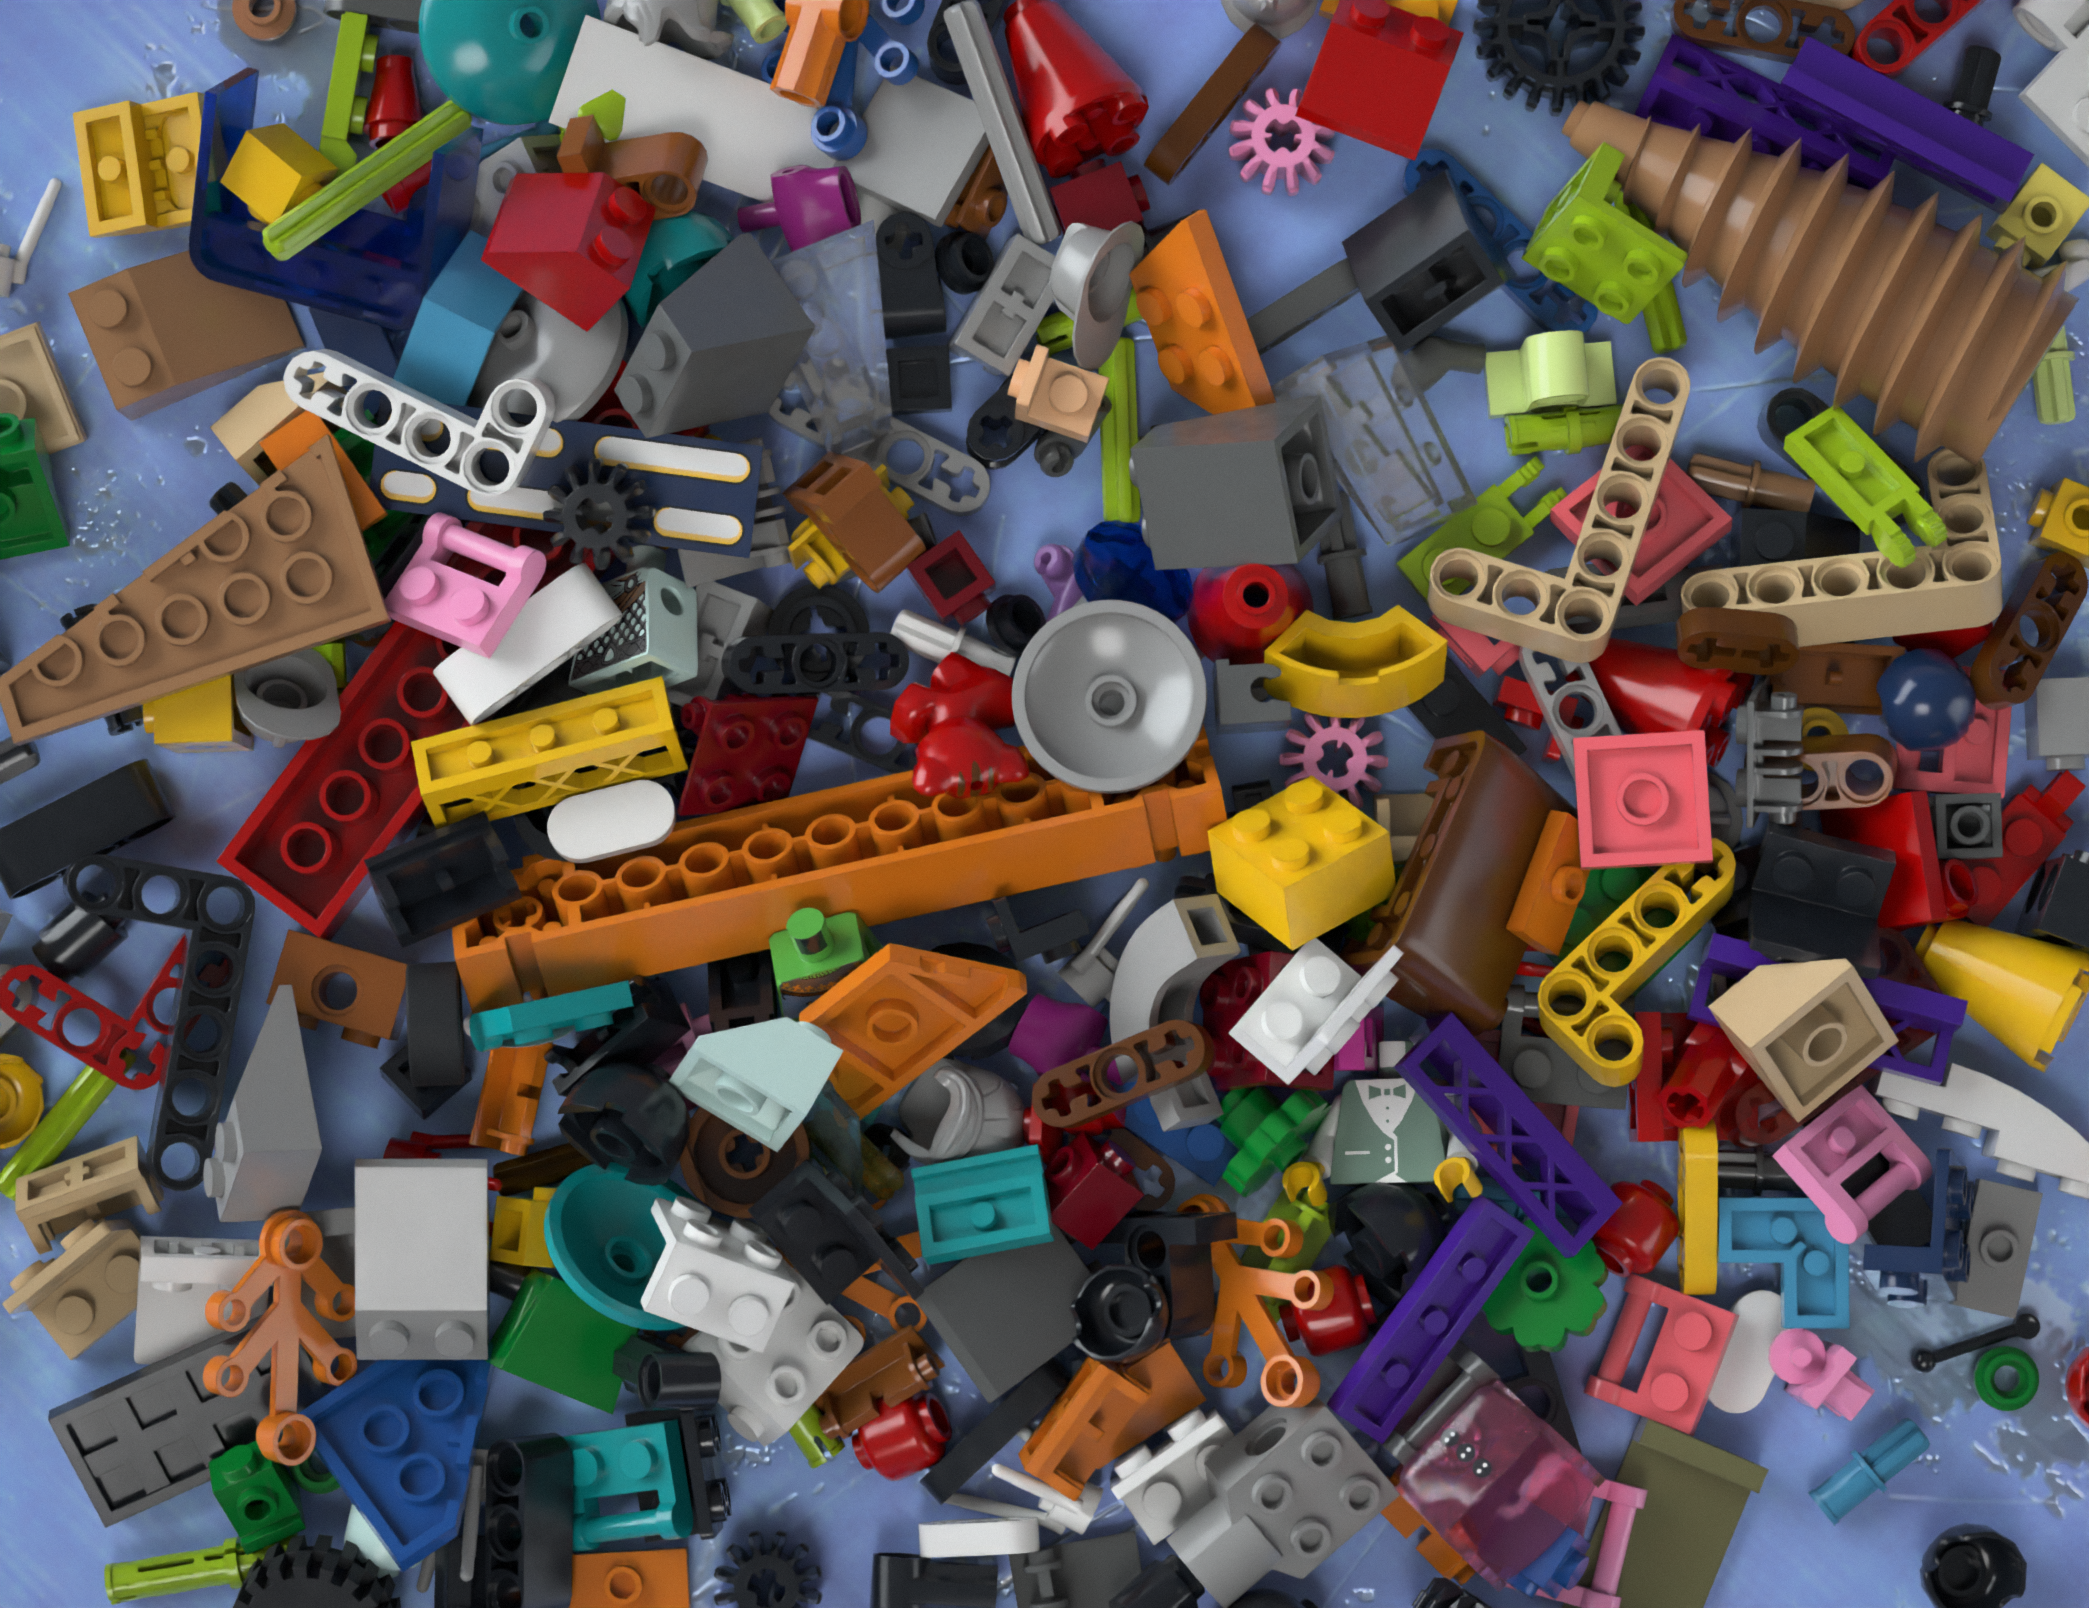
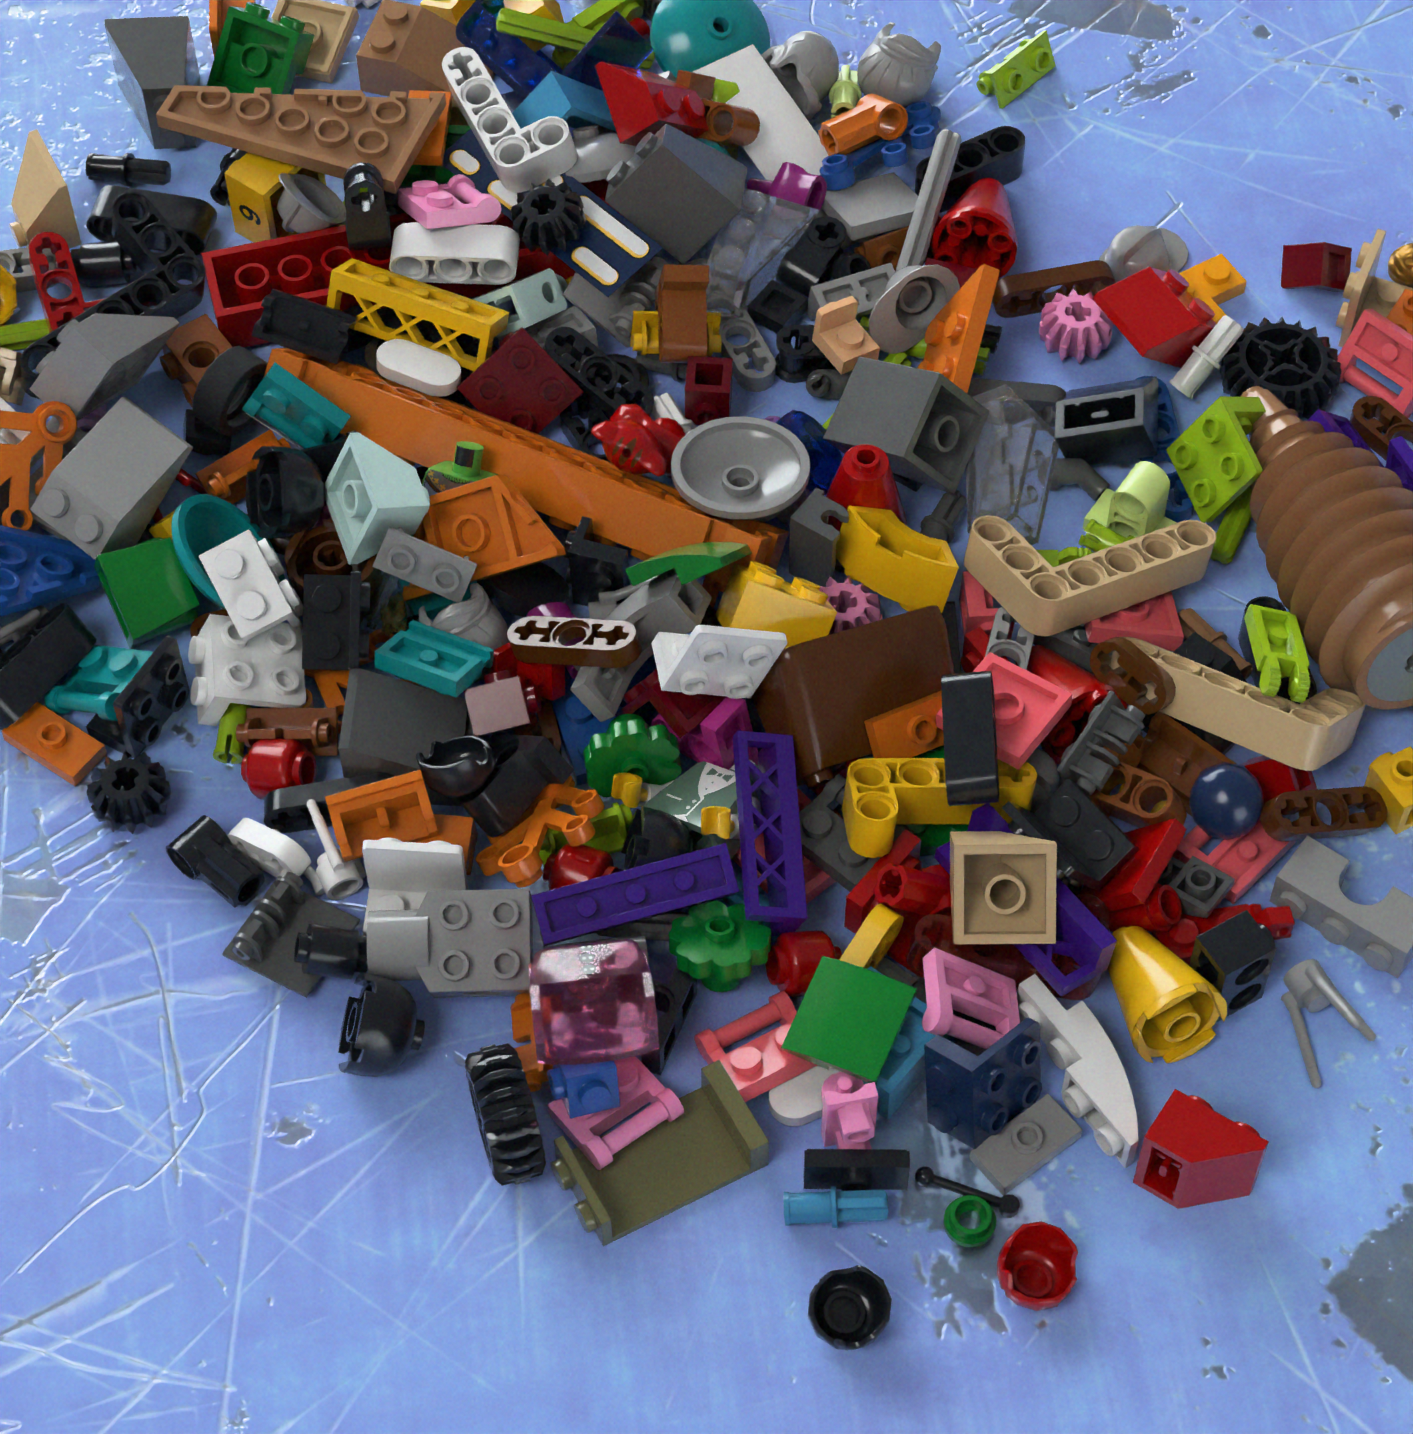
camera: 35 degrees right, 30 degrees down
black piece [612,1335,721,1410] -> none
none -> black piece [343,162,392,251]
none -> light grey hinge [372,527,477,602]
none -> green slope [625,541,751,586]
none -> green slope [781,956,917,1085]
none -> black plate [803,1149,910,1191]
none -> black beam [941,671,1000,806]
none -> white axle [1169,315,1244,399]

